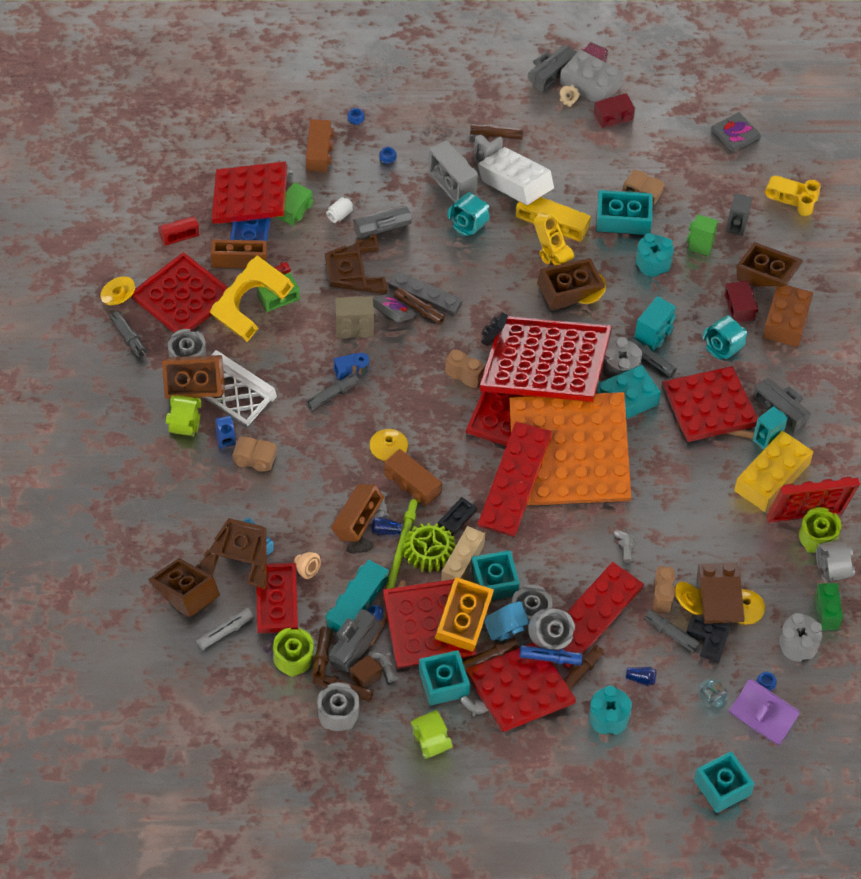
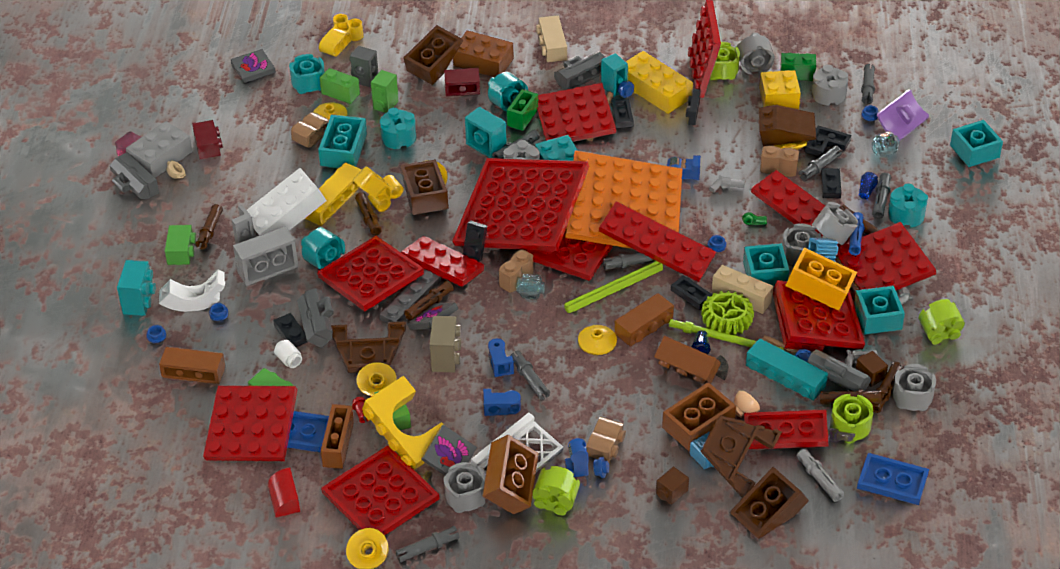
camera: 80 degrees left, 10 degrees down
none -> teal brick [117,260,156,316]
none -> white arch [159,269,225,312]
none -> bright green brick [165,225,196,265]
none -> black plate [273,313,308,347]
none -> teal brick [289,54,325,94]
none -> yellow dish [313,102,348,119]
none -> red plate [317,236,424,311]
none -> bright green brick [320,68,360,104]
none -> reddish brown pin [355,192,382,236]
none -> yellow dish [356,362,397,397]
none -> red plate [401,236,484,287]
none -> tile [421,425,477,476]
none -> blue leg [483,389,521,416]
none -> green brick [507,89,538,131]
none -> clear light blue head [517,274,545,299]
none -> tan brick [536,15,567,62]
none -> lime axle [564,261,663,313]
none -> blue plate [593,457,609,478]
none -> dark grey pin [603,252,656,270]
none -> black plate [611,98,634,128]
none -> blue plate [618,81,634,98]
none -> reddish brown brick [656,466,689,505]
none -> dark orange brick [662,382,736,452]
none -> blue leg [667,155,701,180]
none -> black plate [686,89,701,125]
none -> blue plate [708,235,726,252]
none -> green arm [742,212,767,225]
none -> yellow brick [759,70,801,109]
none -> black plate [821,168,842,199]
none -> blue plate [857,453,929,505]
none -> dark grey pin [861,64,875,104]
none -> dark grey pin [872,172,892,219]

